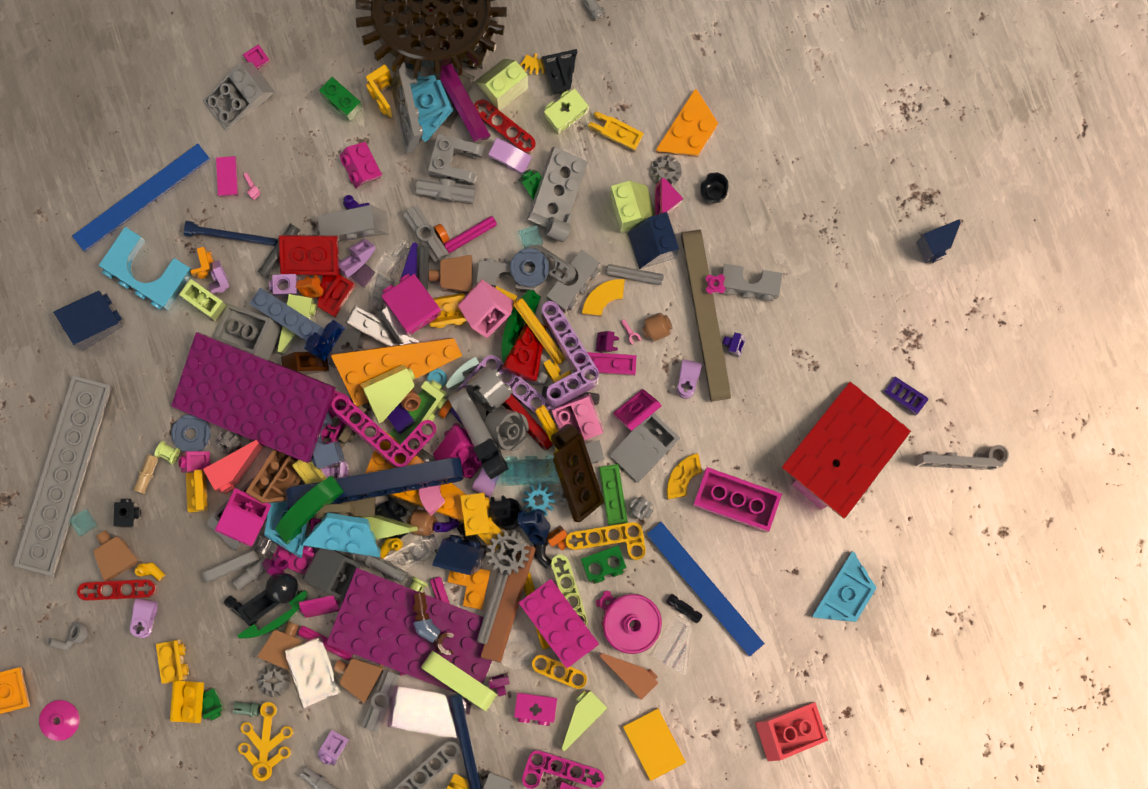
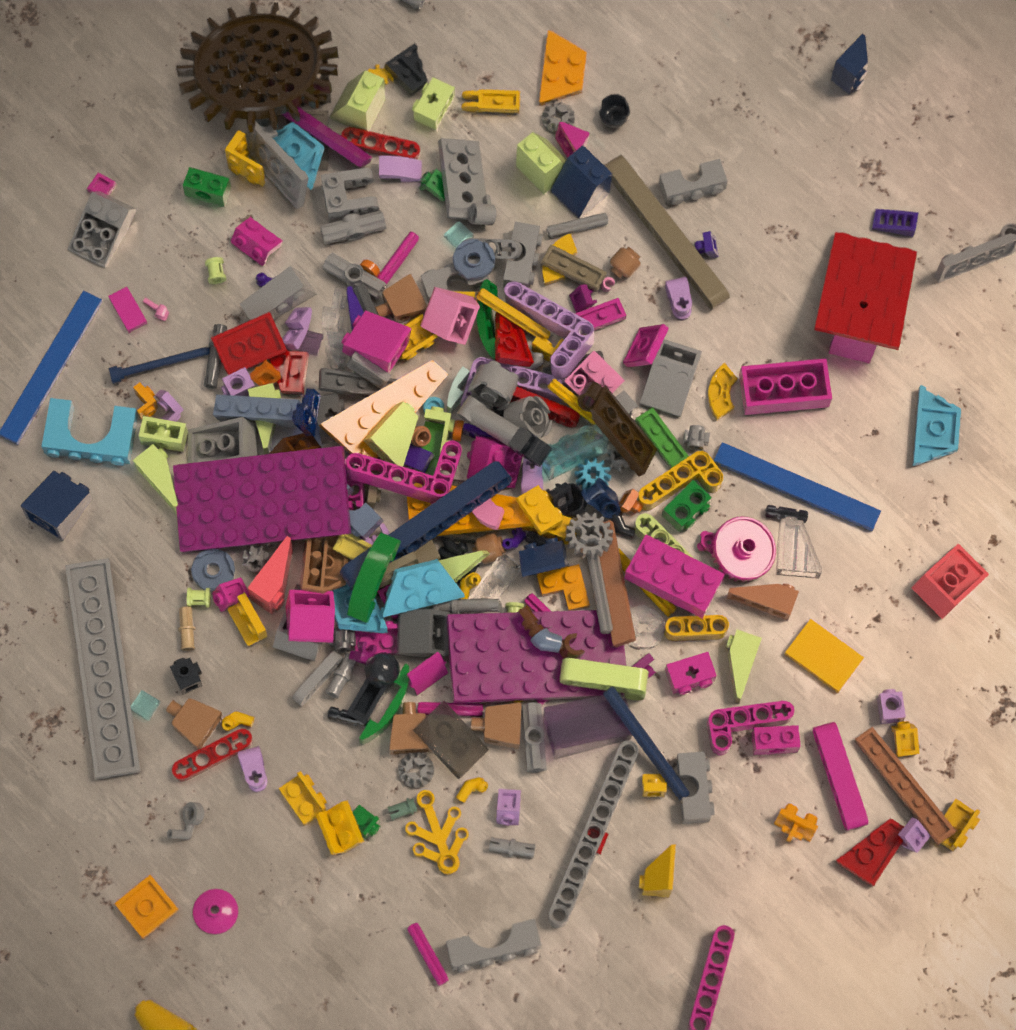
camera: 25 degrees left, 10 degrees down
dark pink plate [706,274,726,294] -> none
none -> yellowish green slope [133,444,178,514]
none -> yellowish green bush [205,257,227,284]
none -> yellow arm [456,777,488,803]
none -> dark tan tile [541,244,607,292]

